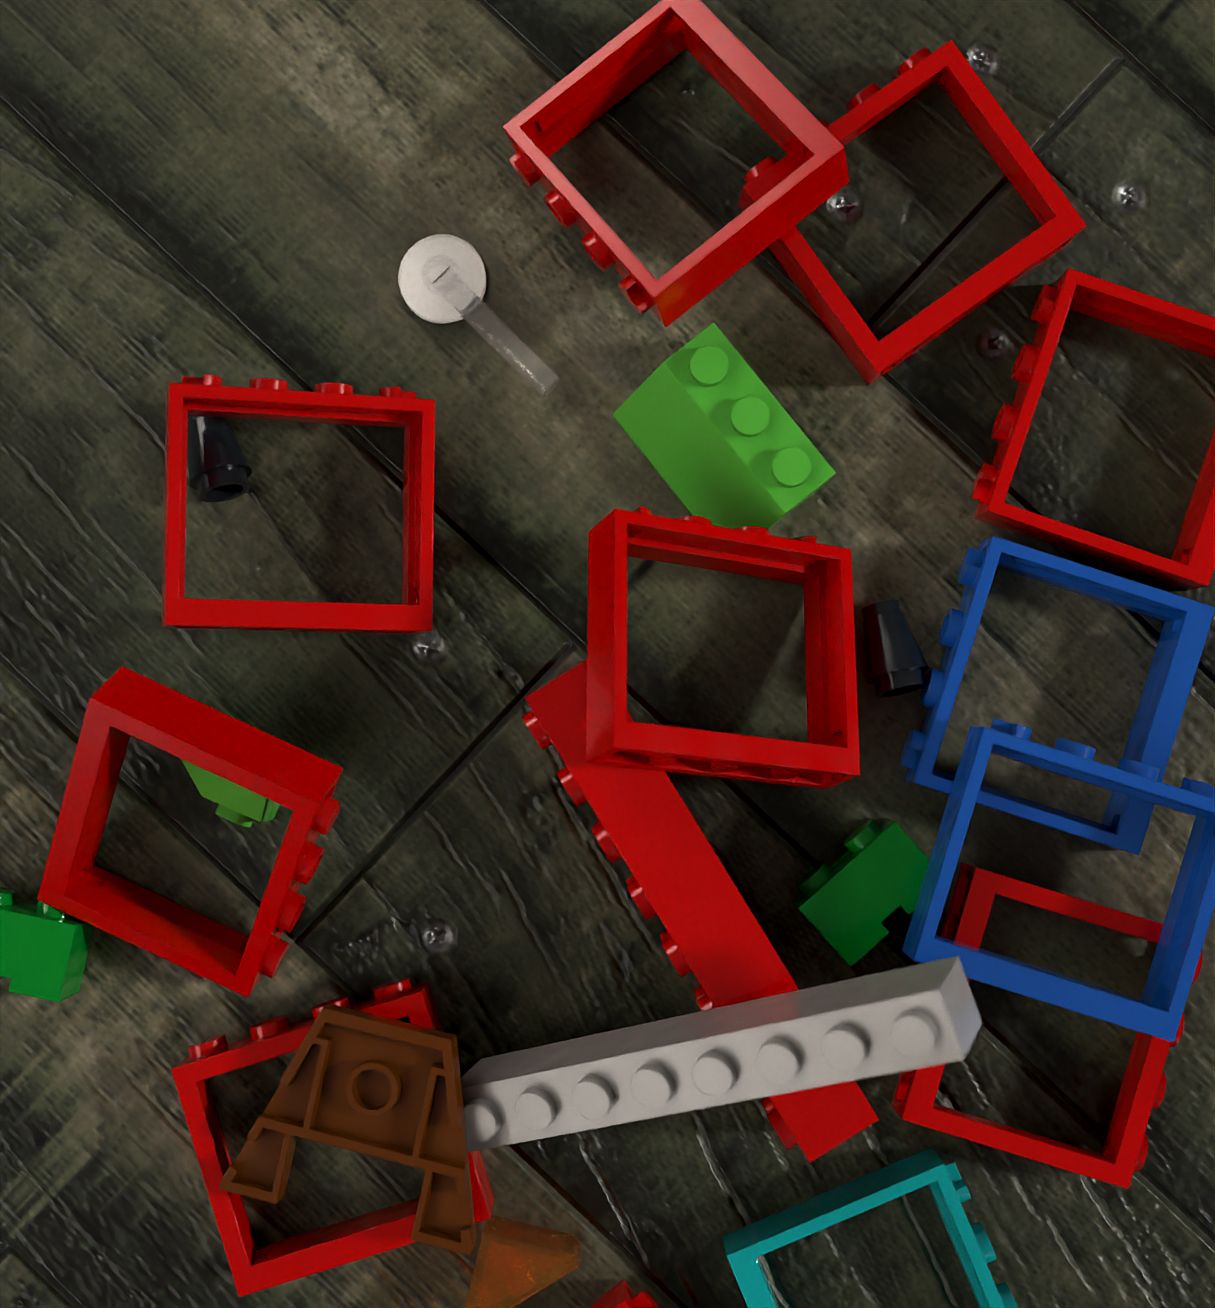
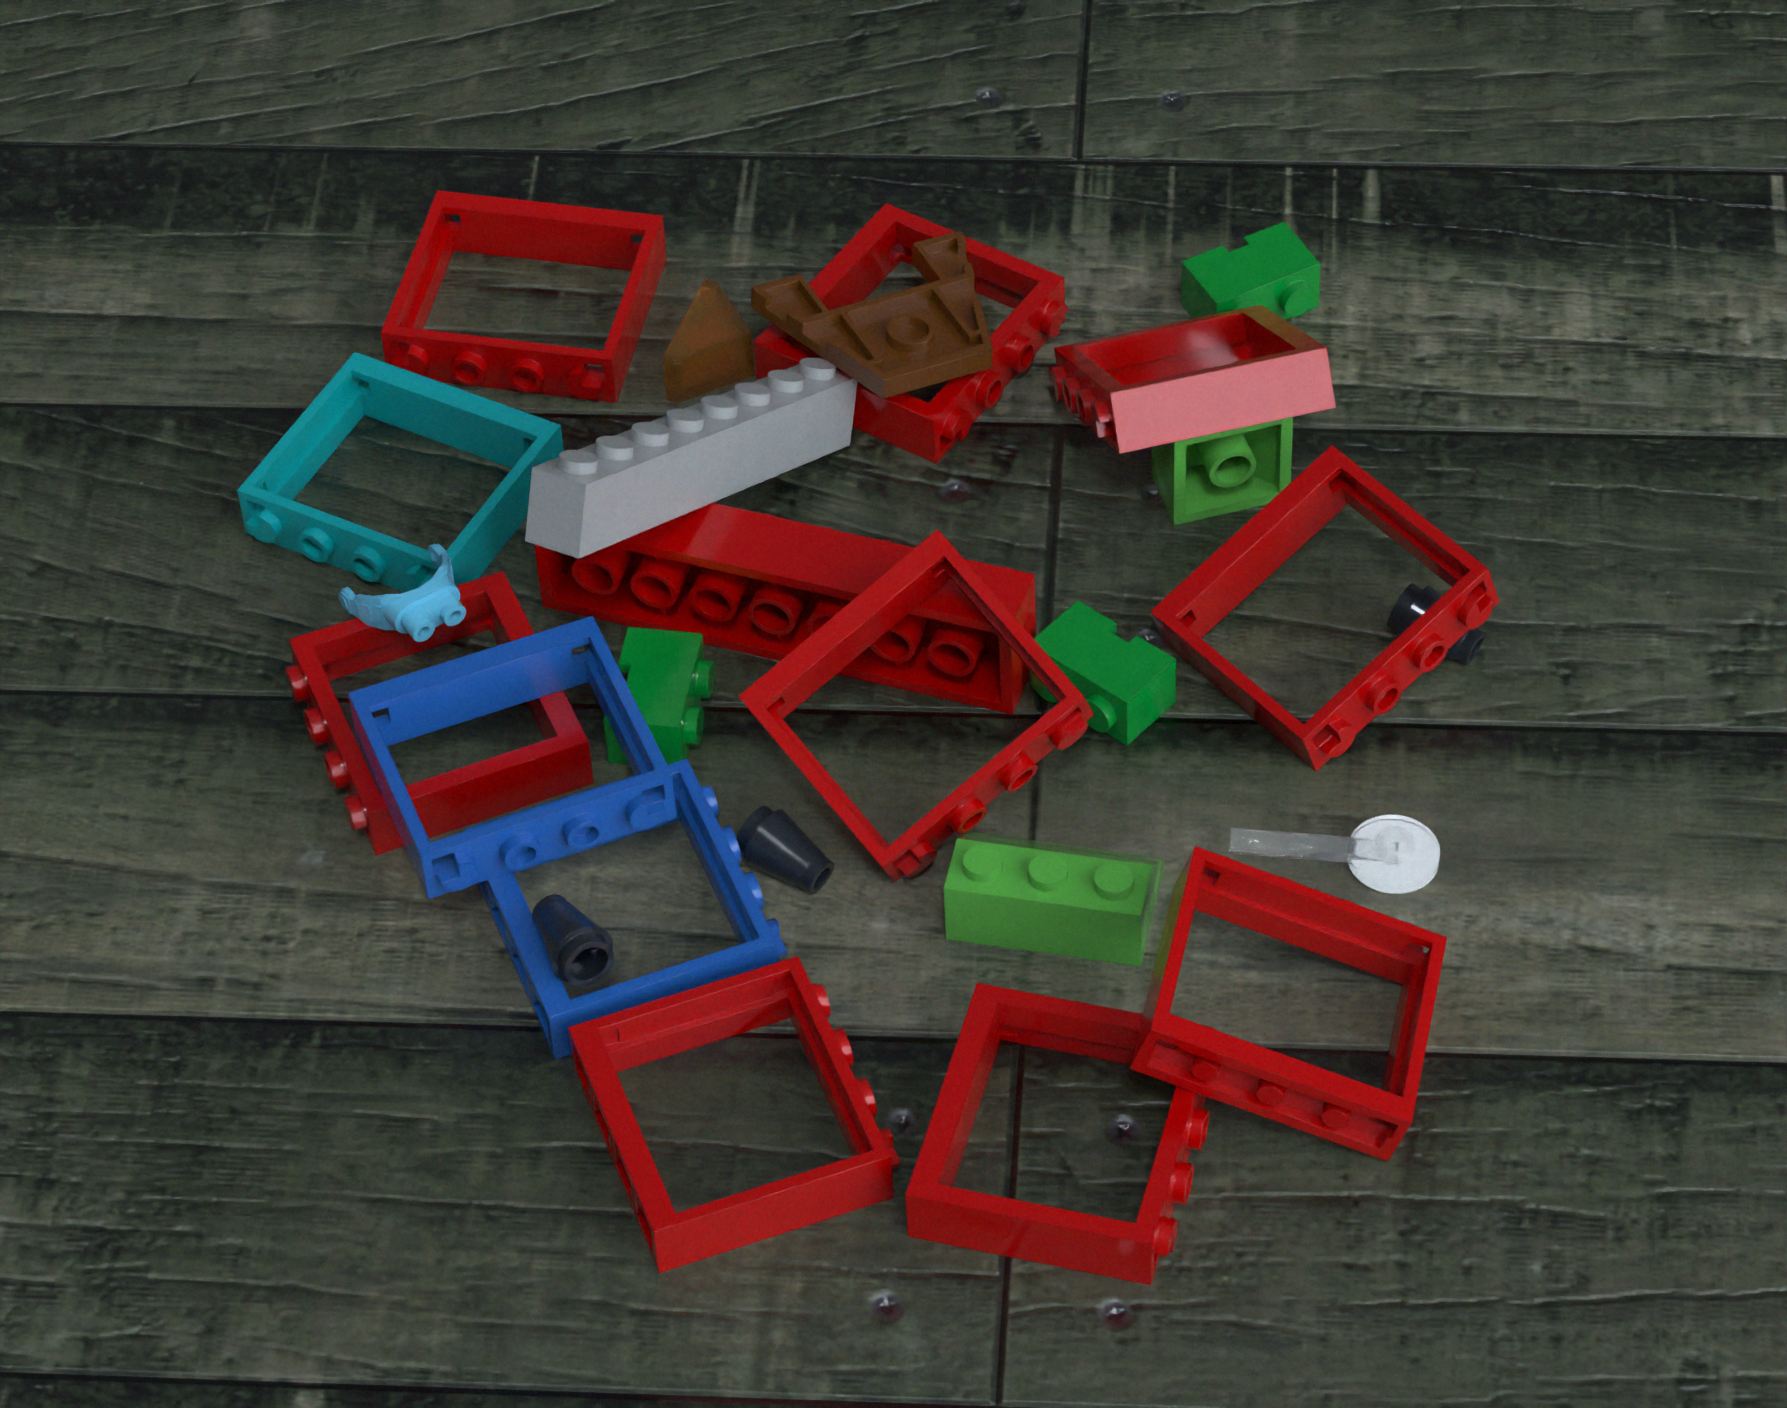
camera: 140 degrees right, 40 degrees down
none -> medium azure helmet [339,543,466,642]
none -> black cone [532,894,614,986]
none -> green brick [1029,600,1176,746]

